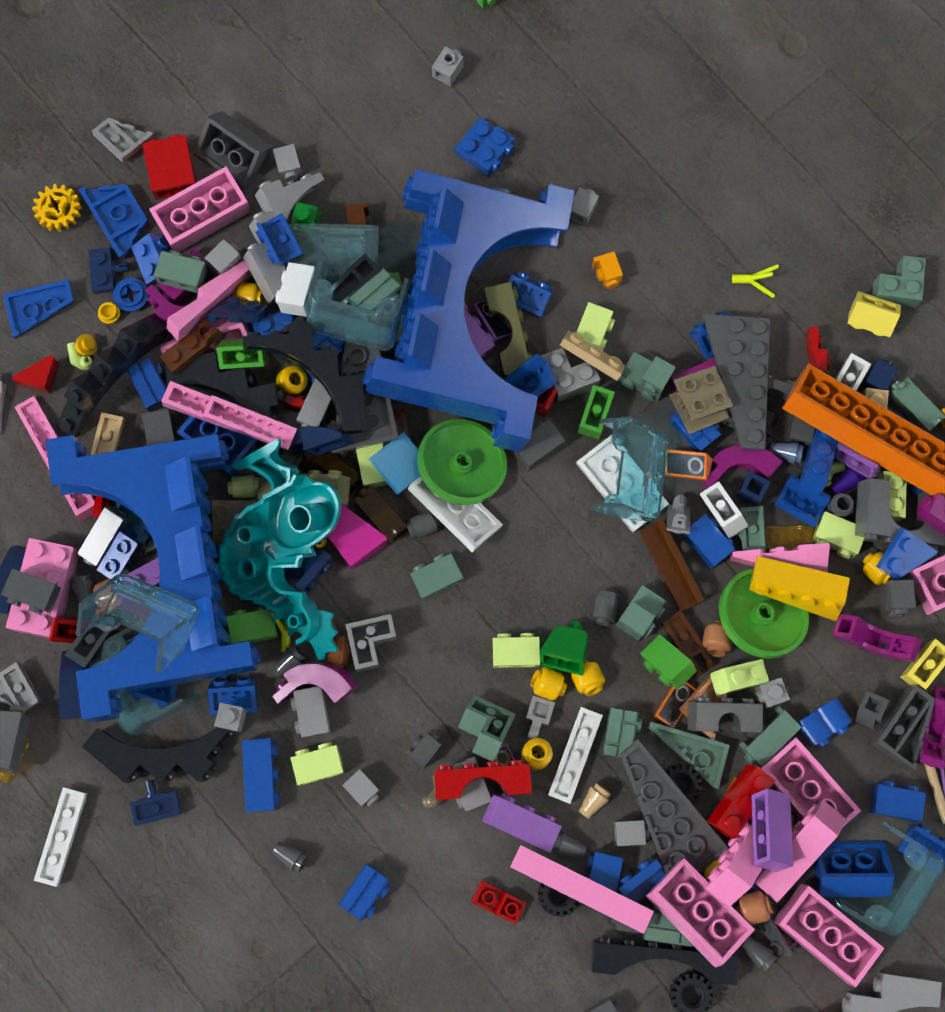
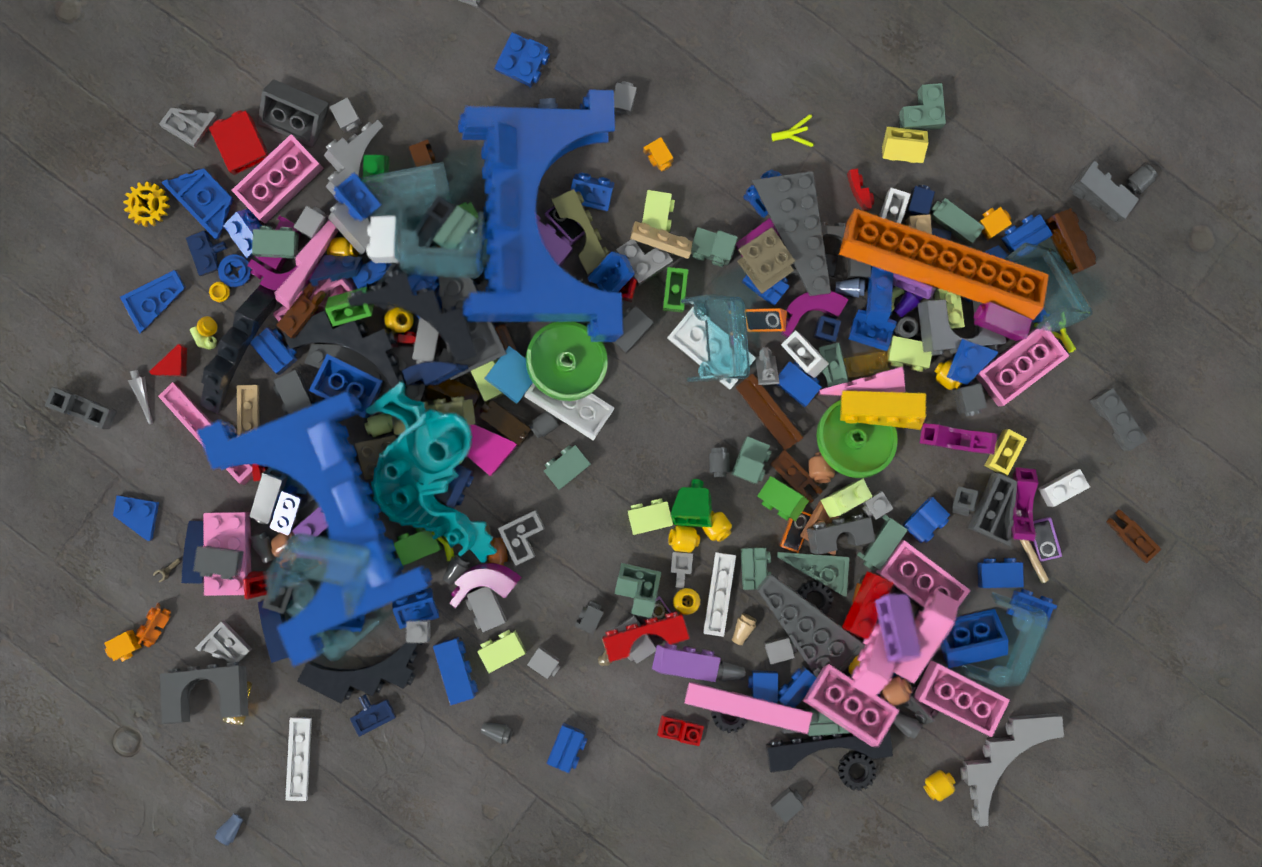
camera: 10 degrees left, 10 degrees up
bright pink slope [161,381,297,450] -> none

